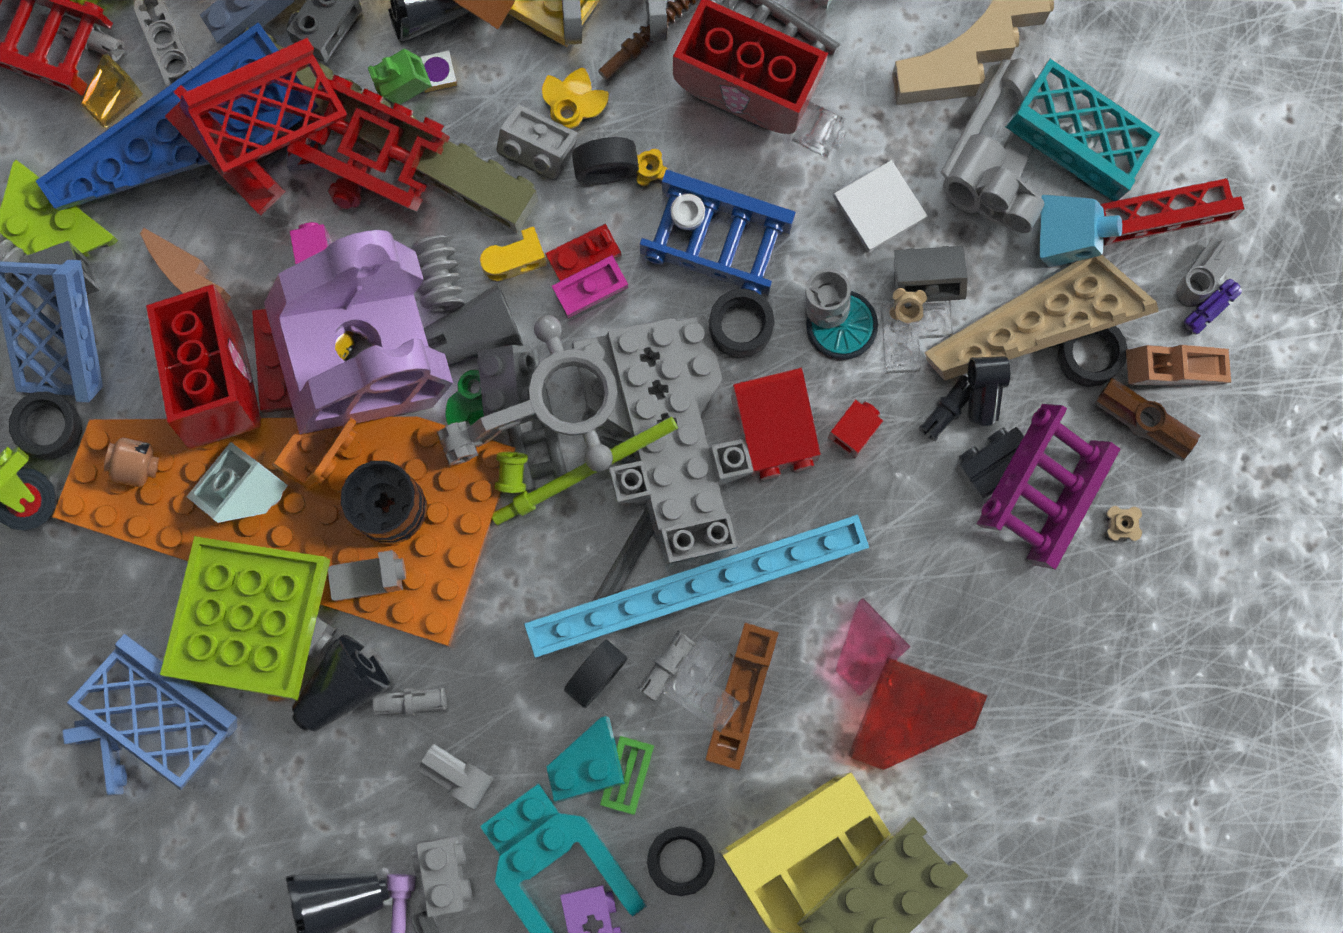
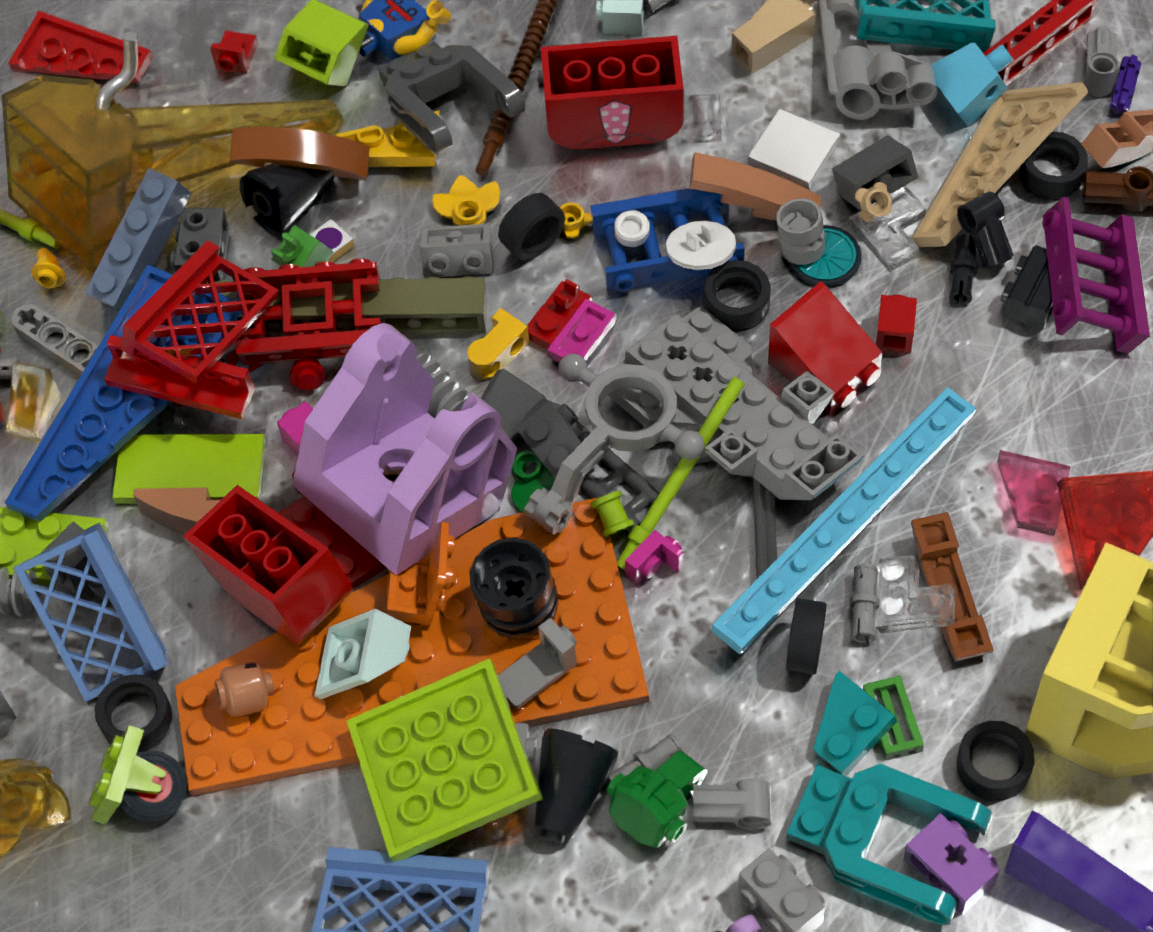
camera: 25 degrees left, 20 degrees down
none -> lime tile [112,434,266,504]
none -> green piece [606,750,707,848]
none -> dark pink bracket [625,530,684,586]
none -> white piece [666,221,736,270]
none -> nougat slope [690,152,821,221]

